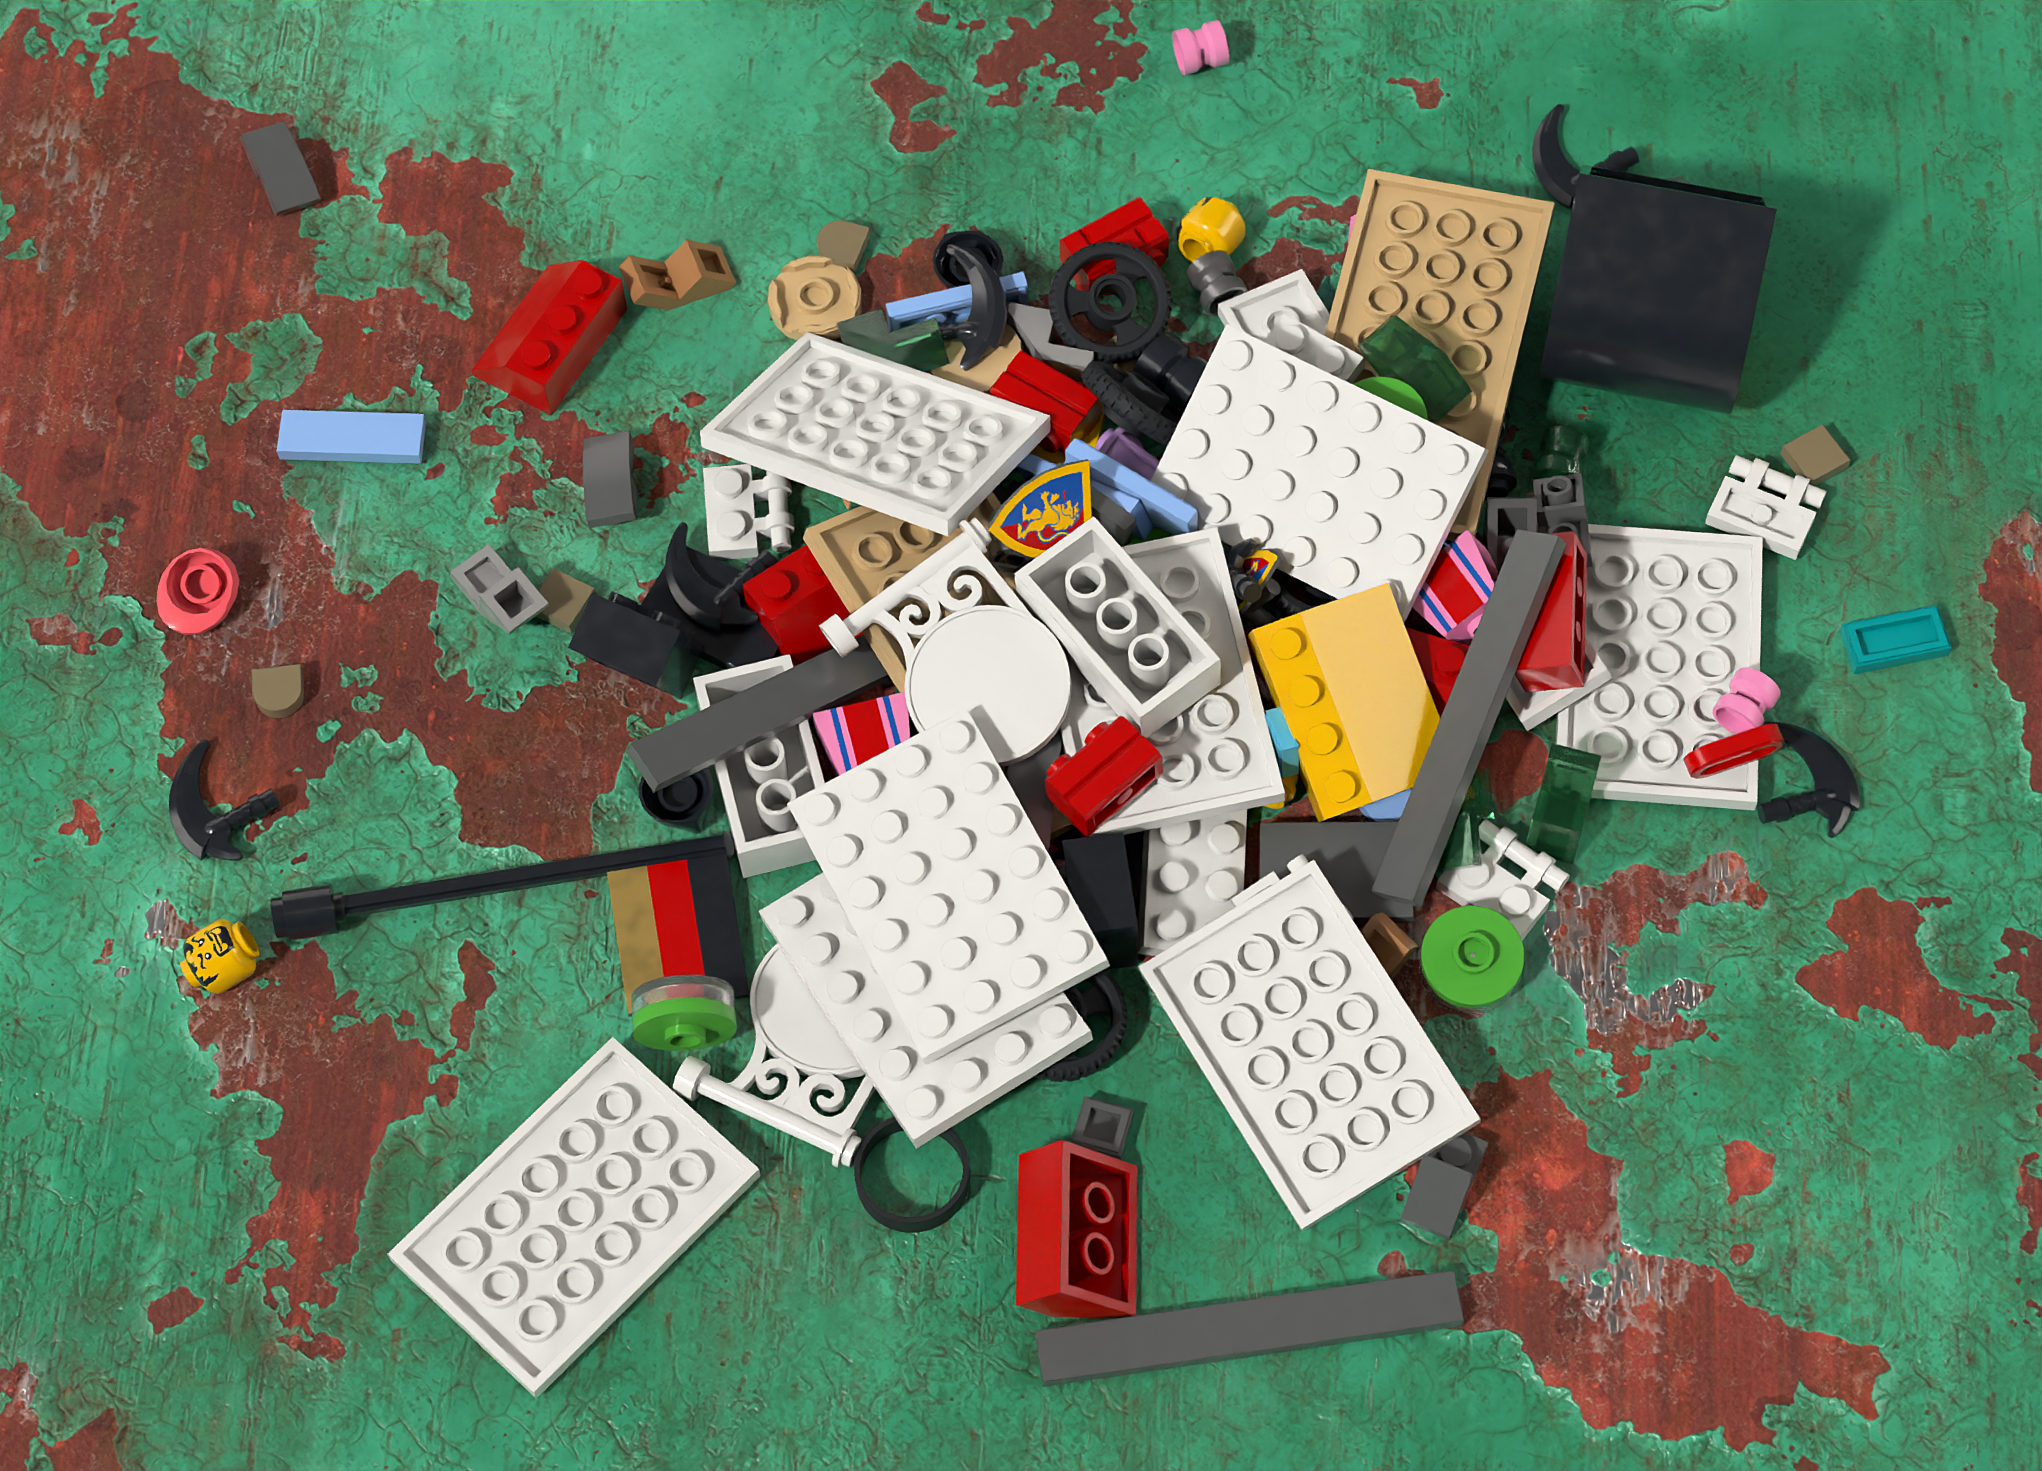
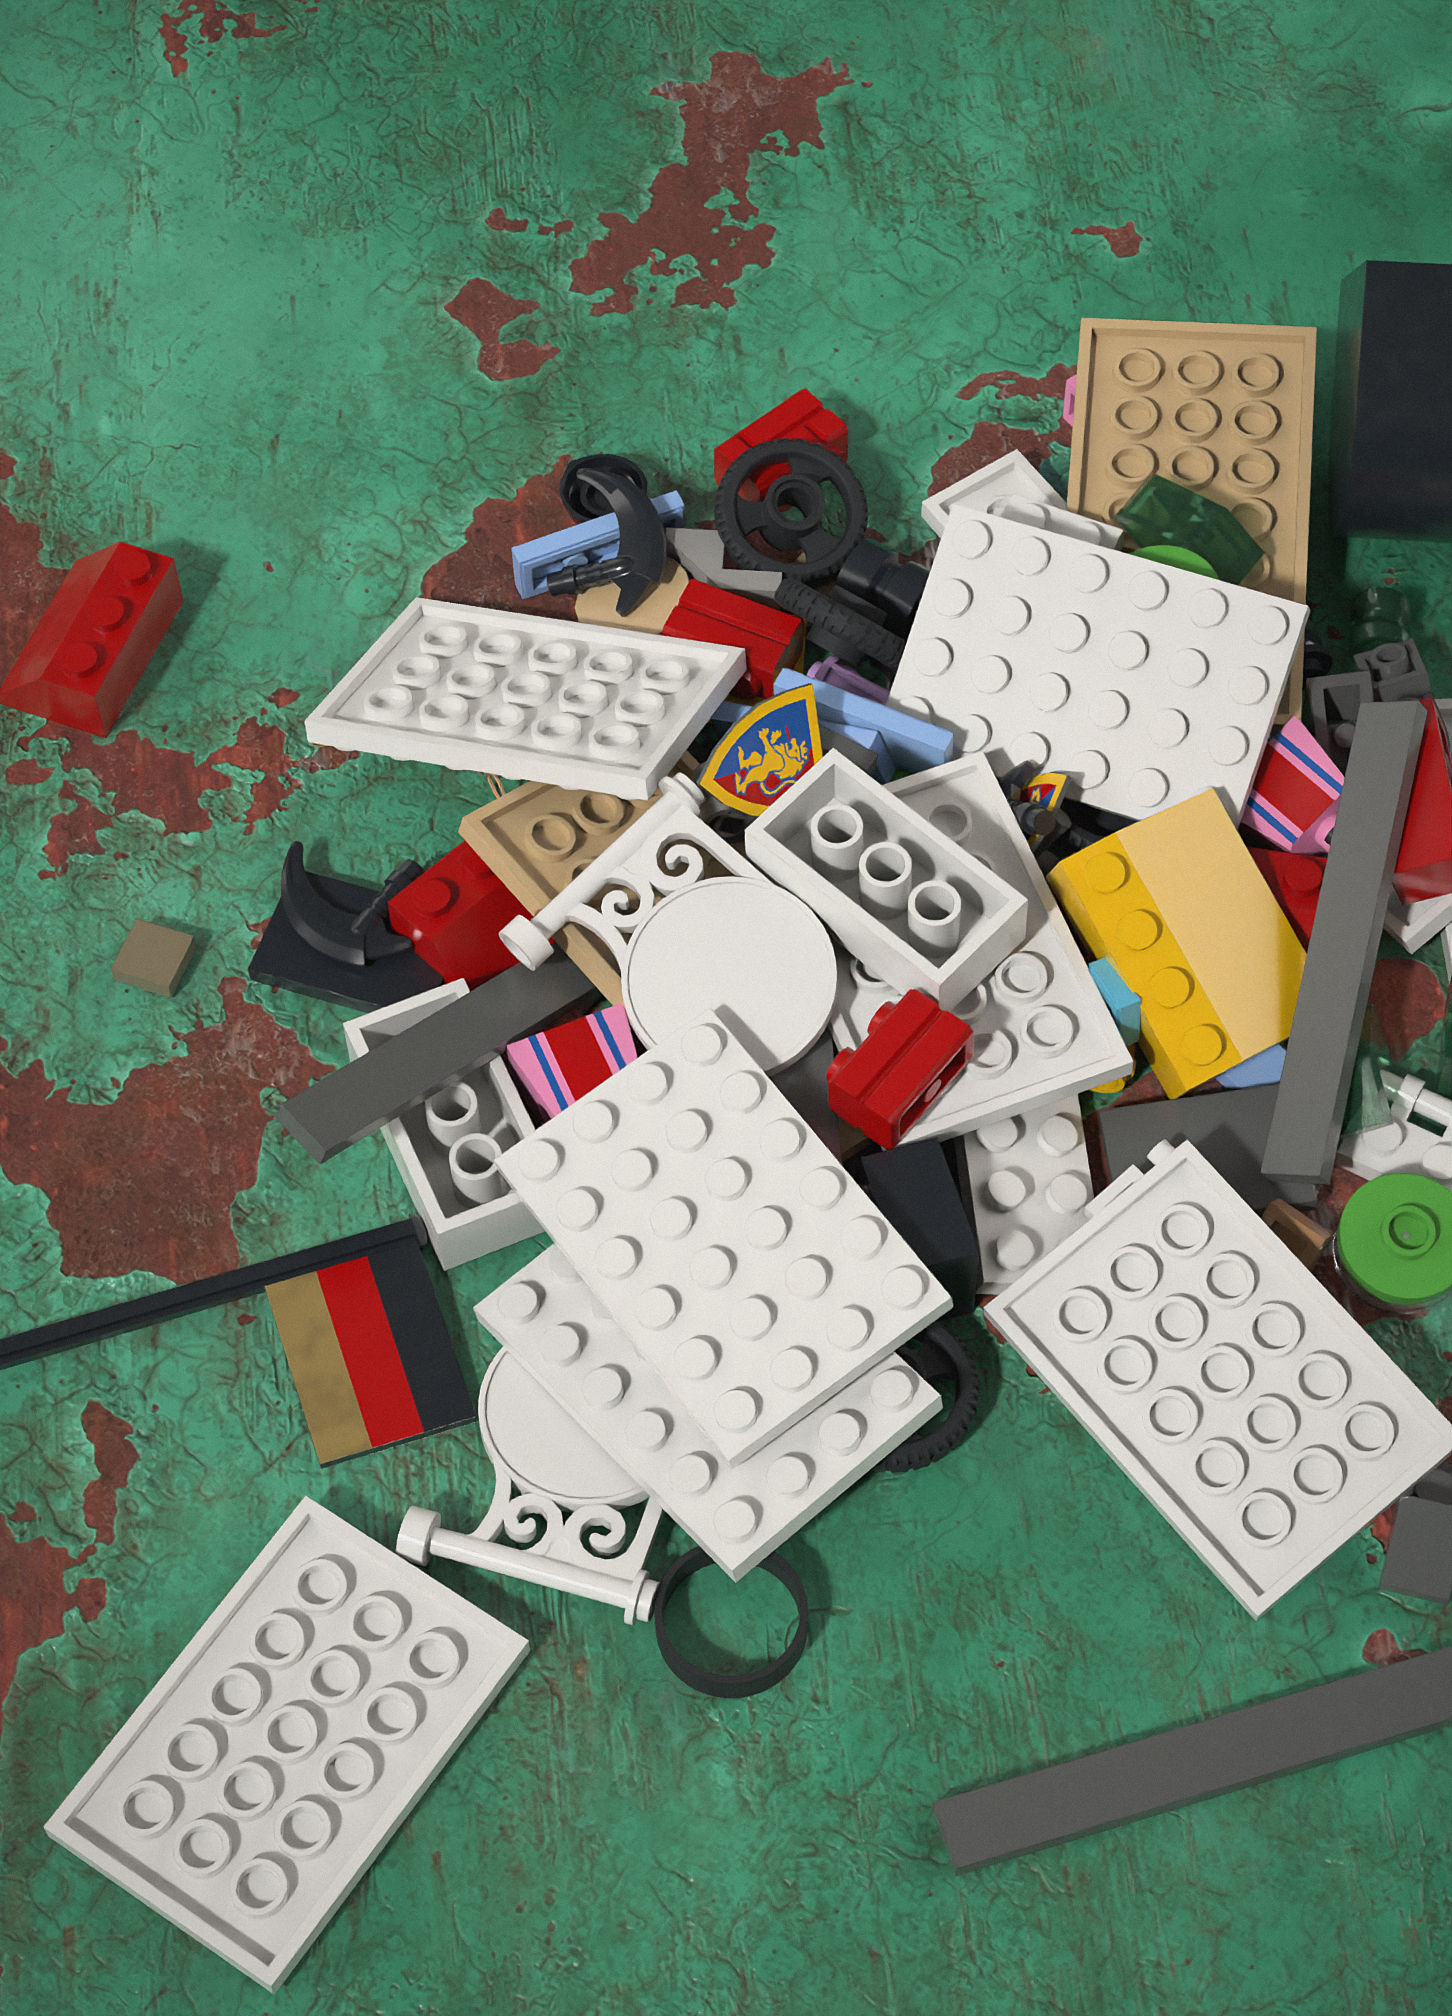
camera: 10 degrees left, 5 degrees down
light grey slope [450,544,549,635] -> none
black brick [568,591,705,699] -> none
dark grey slope [583,430,638,528] -> none
medium nougat slope [618,240,736,311] -> none
bright green piece [631,975,737,1051] -> none
black hat [638,768,714,834] -> none
white plate [703,464,795,561] -> none
tan tile [768,256,862,341] -> none
dark tan tile [817,220,871,273] -> none
clear green slope [837,308,950,372] -> none
red slope [1016,1140,1137,1318] -> none
dark grey tile [1070,1096,1134,1160] -> none
bright pink wheel [1172,20,1229,76] -> none
yellow head [1176,197,1246,263] -> none
flat silver wheel [1186,250,1248,317] -> none
black piece [1532,104,1639,209] -> none

